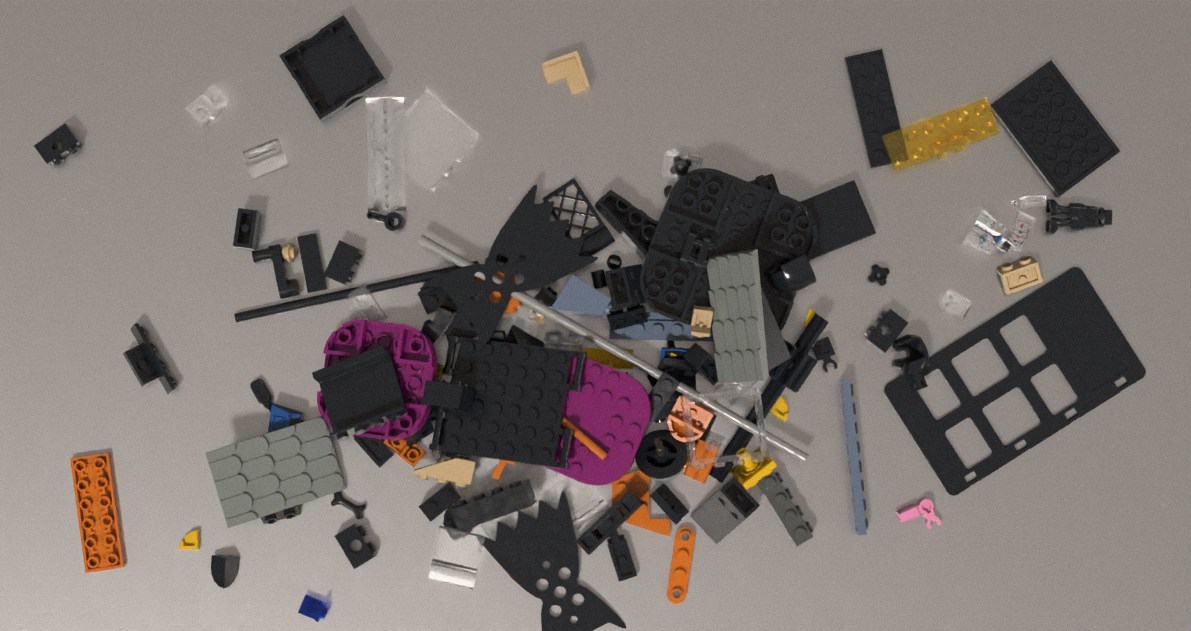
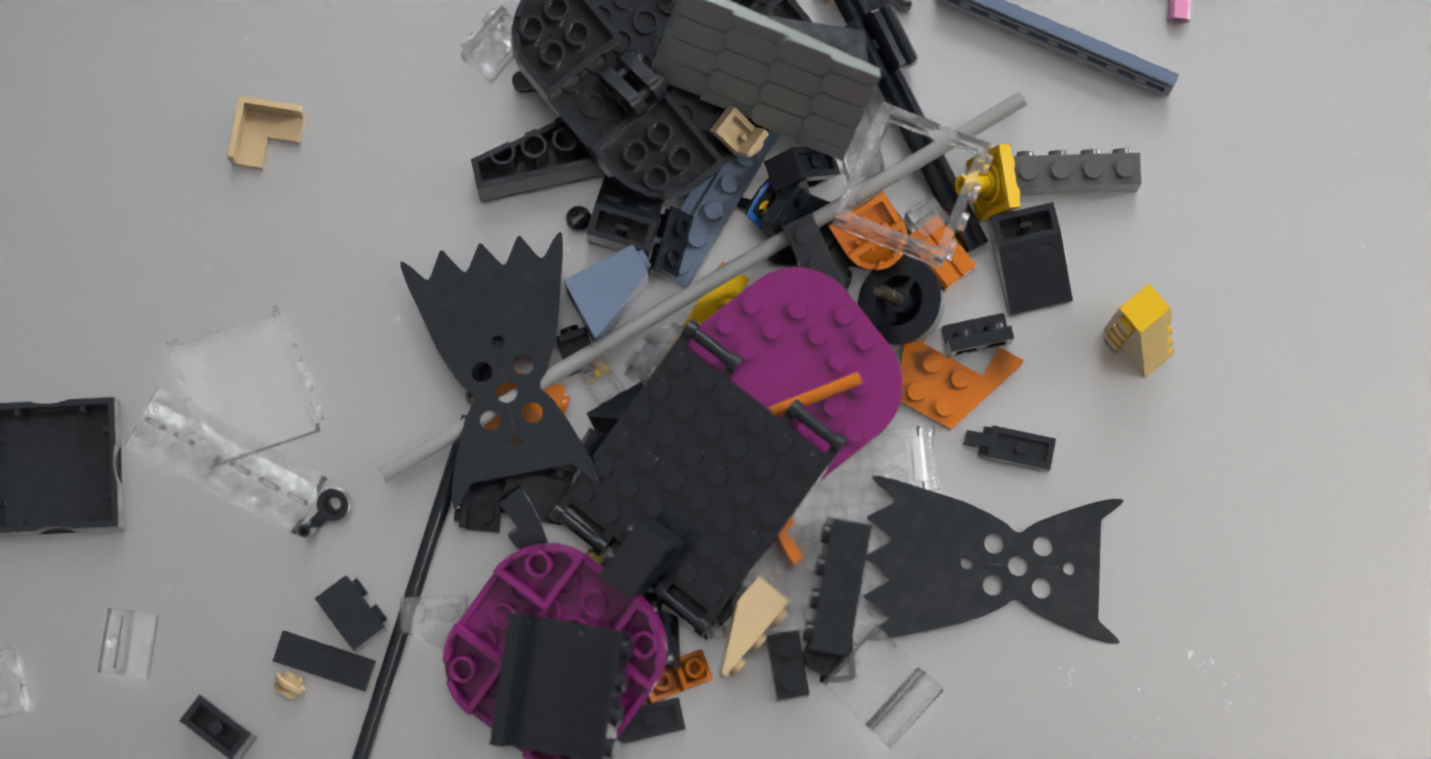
camera: 65 degrees left, 5 degrees down
black beam [252,244,300,299] -> none
black piece [542,178,615,257] -> none
black hinge [576,489,644,555] -> none
black hinge [591,269,608,289] -> none
orange plate [667,527,695,604] -> none
black plate [670,156,692,176] -> none
yellow tile [770,395,788,422] -> none
none -> yellow wedge [1103,283,1174,378]

